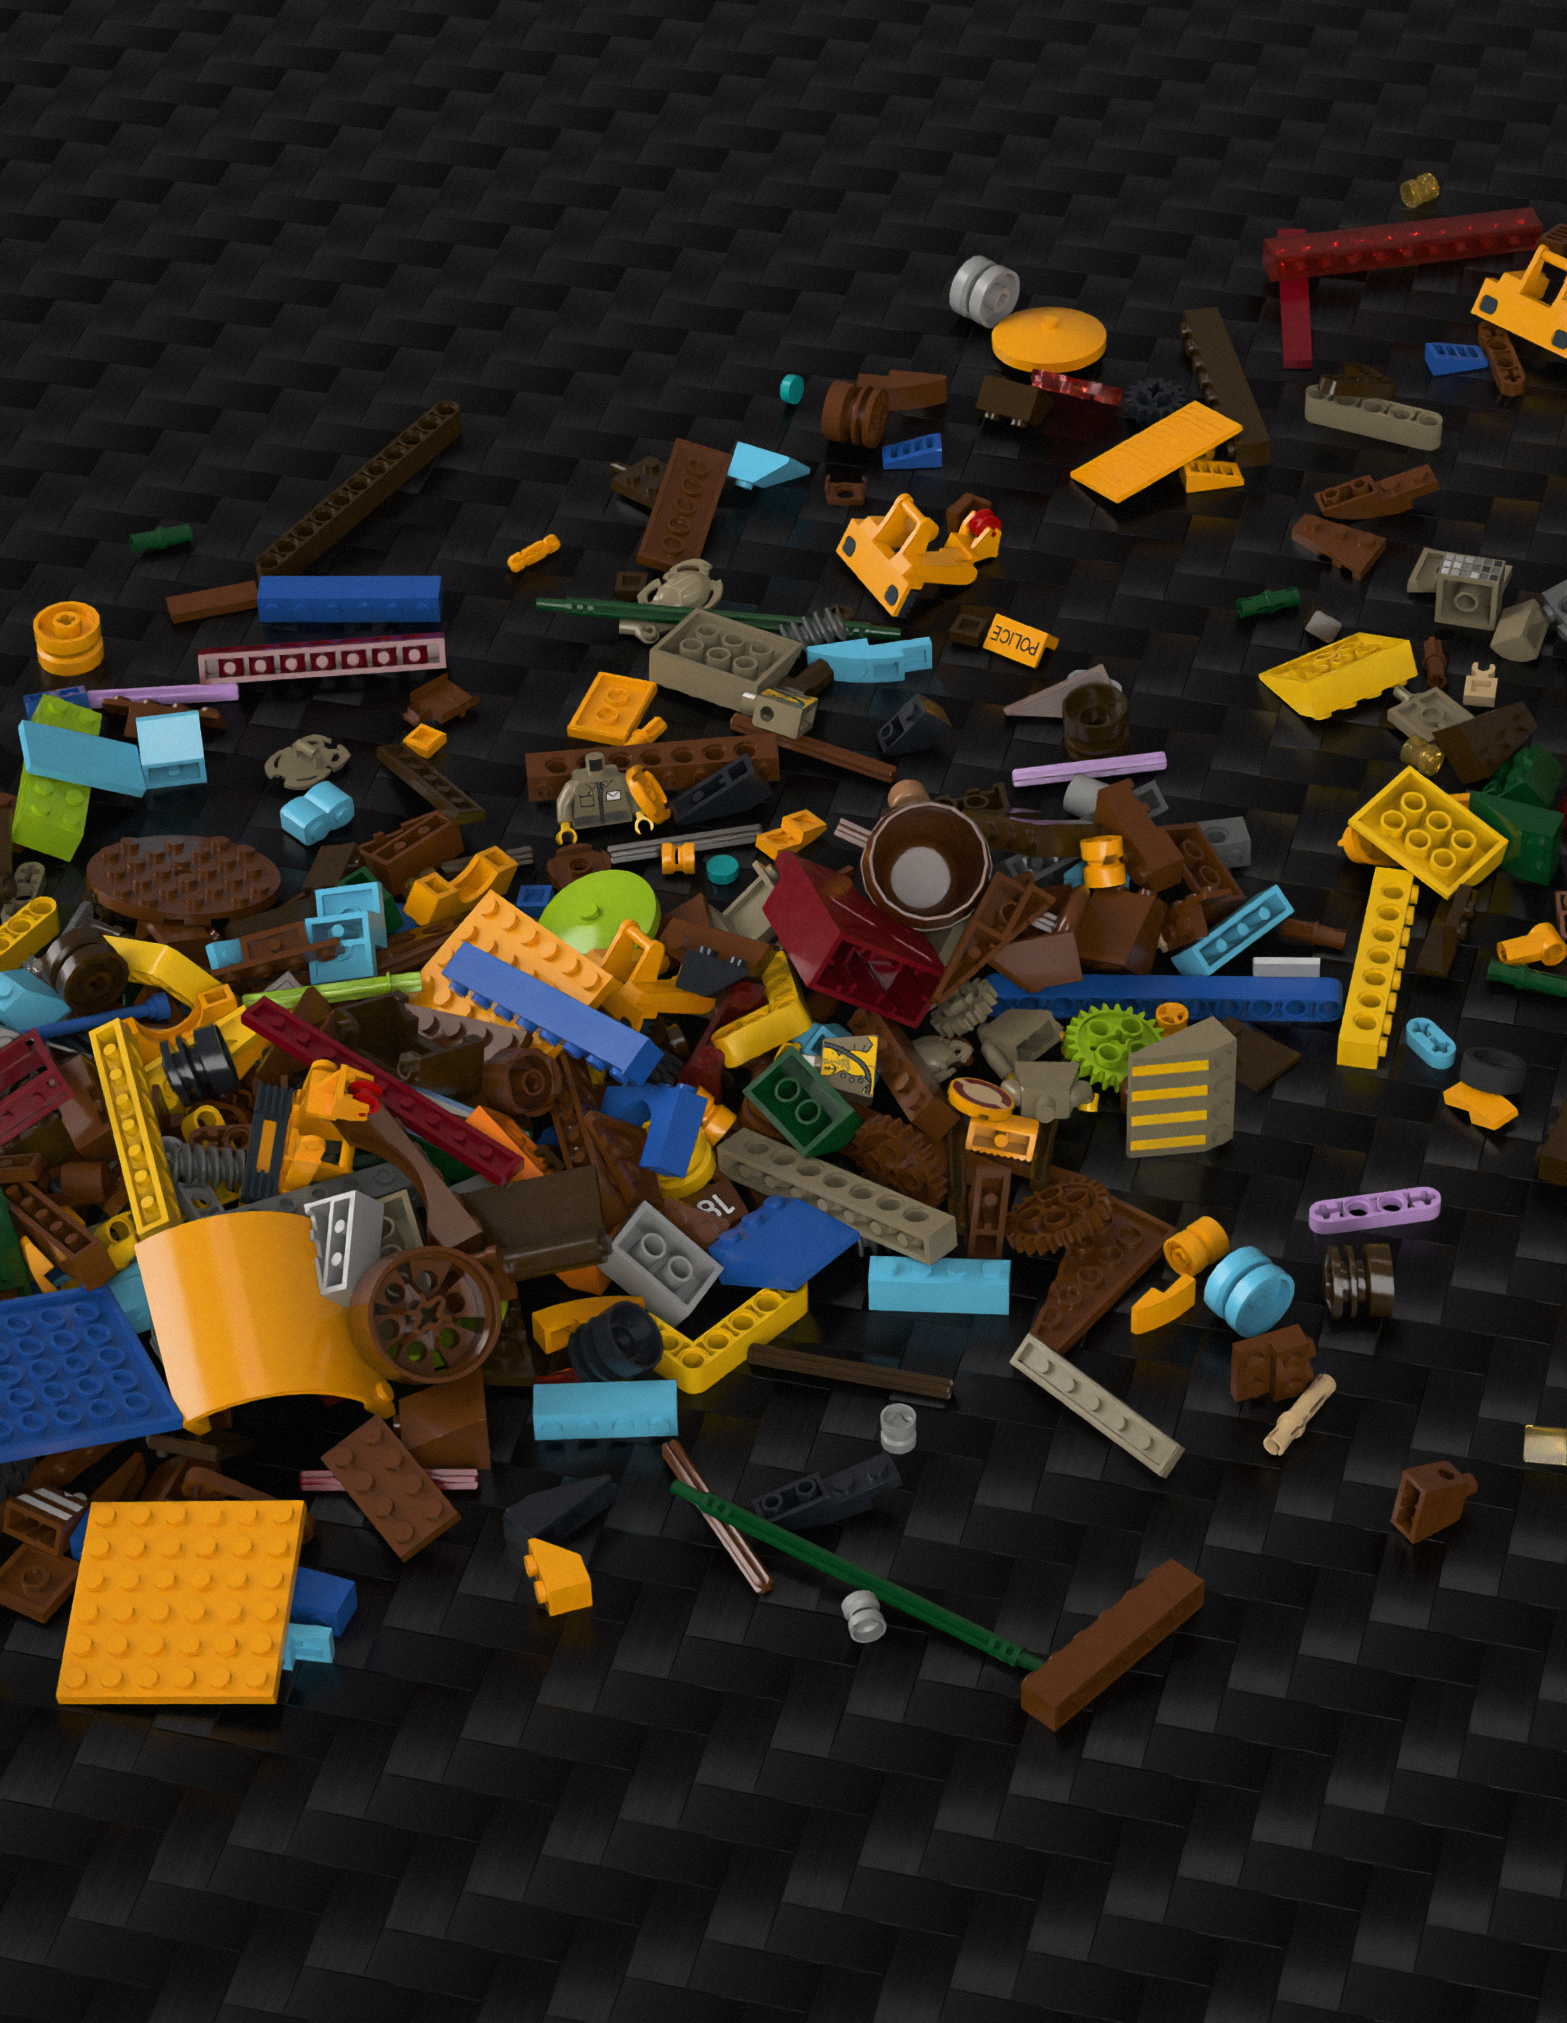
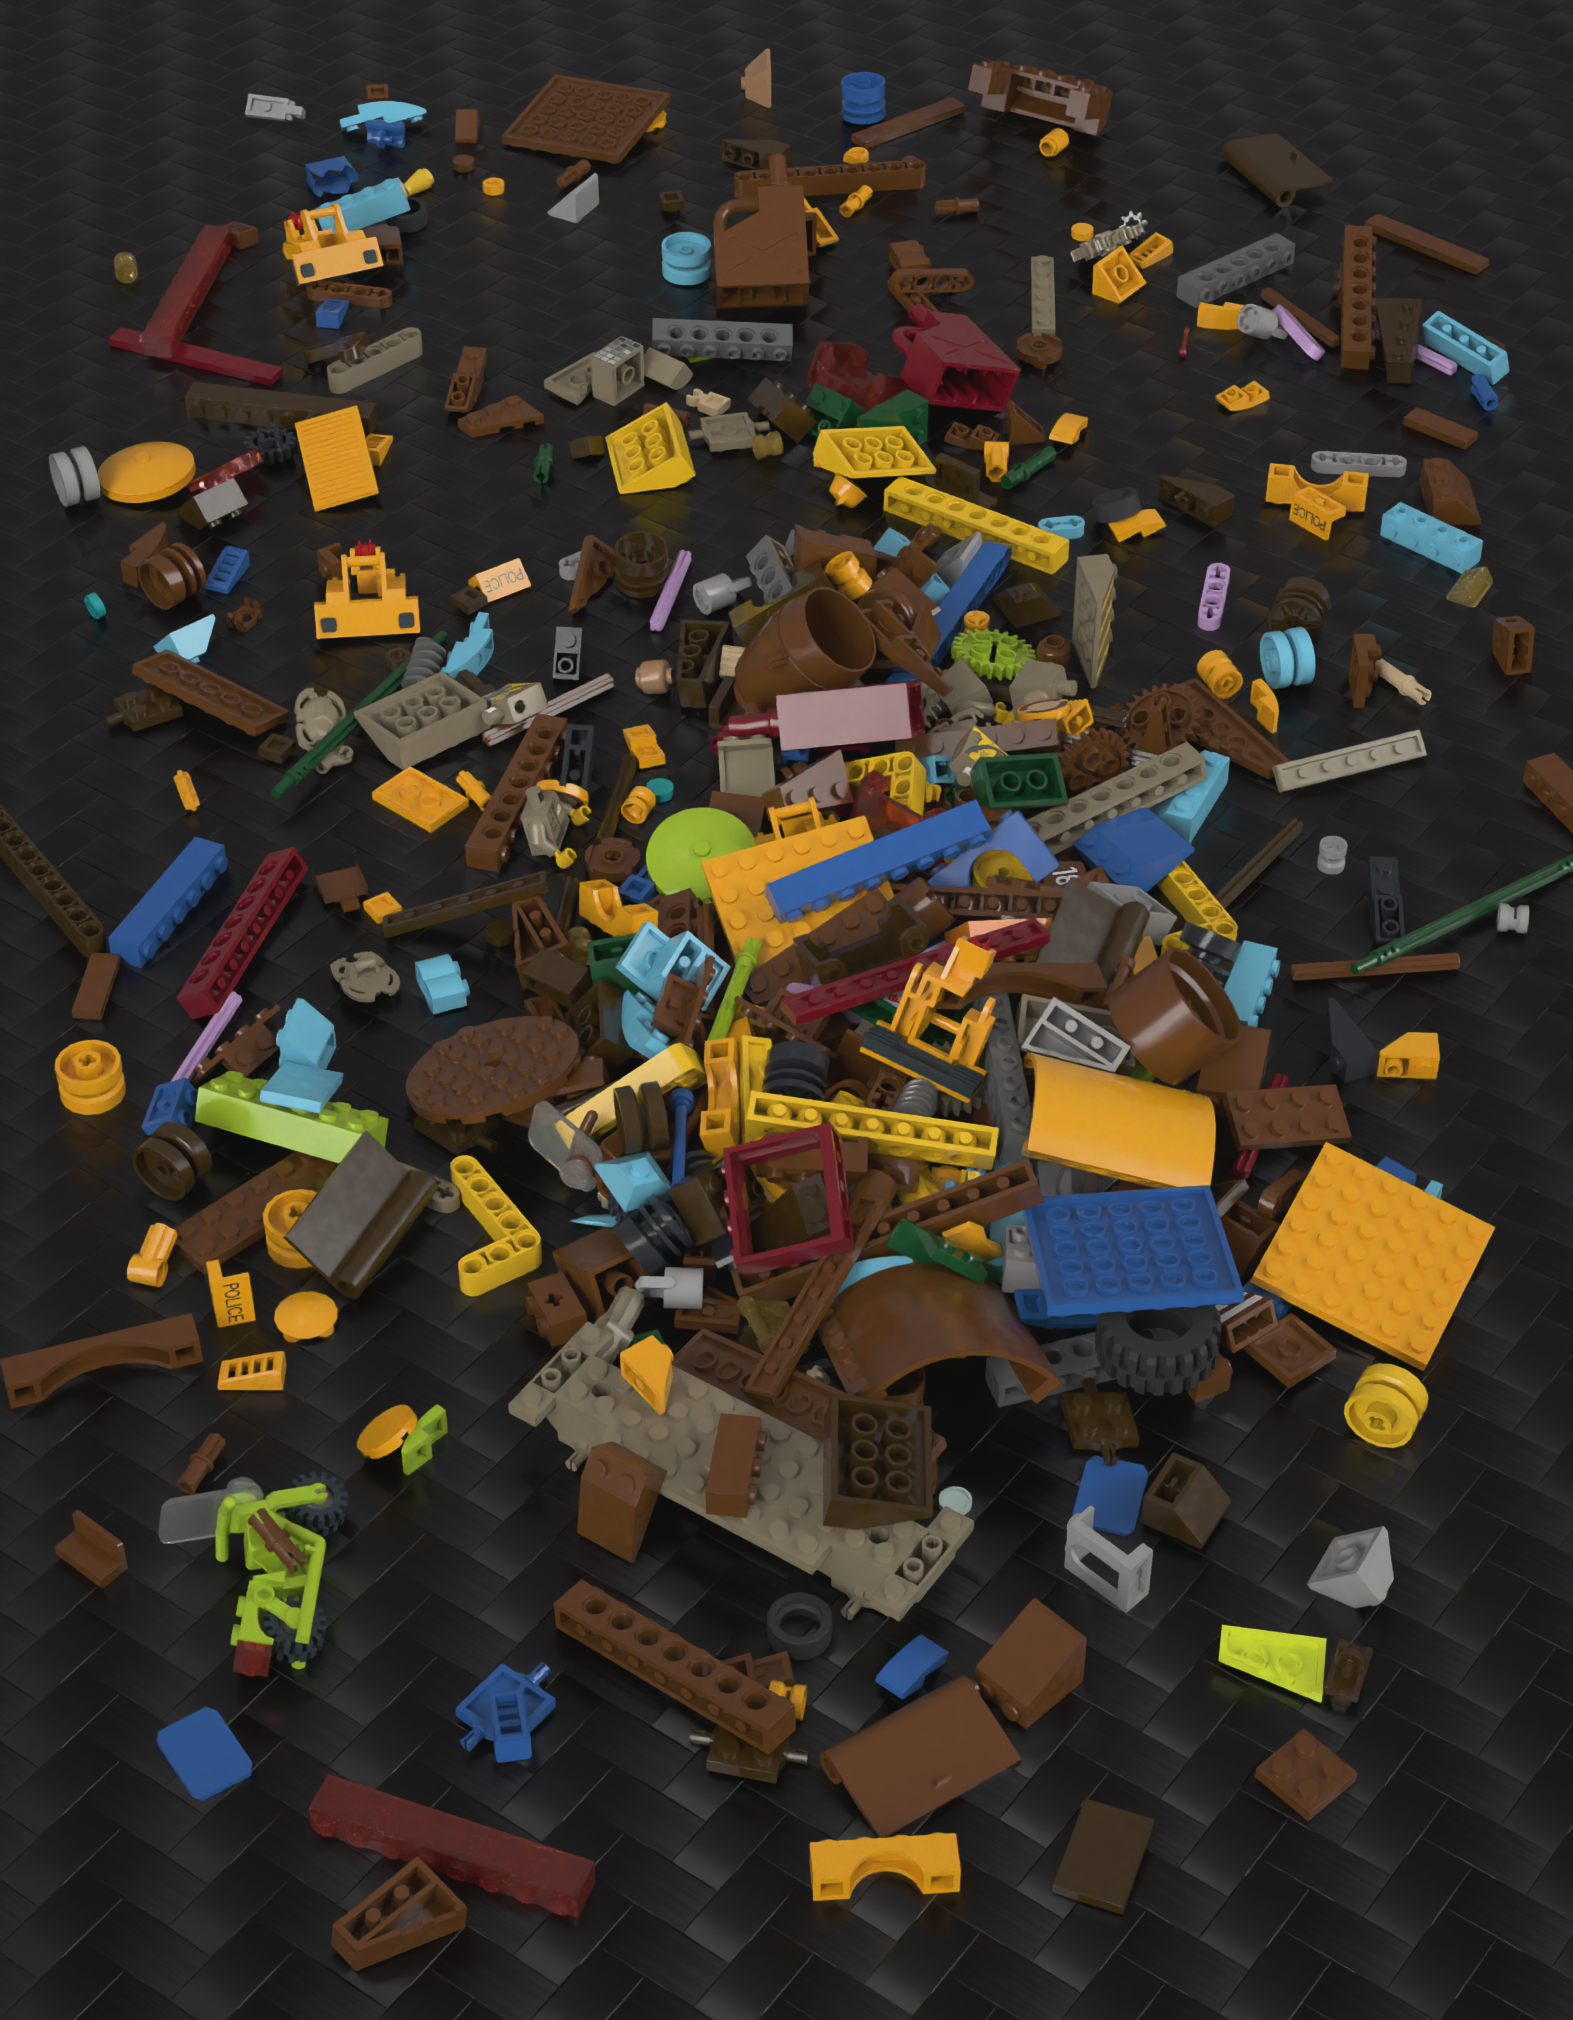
camera: 70 degrees left, 0 degrees up
black slope [675,945,757,999] -> none

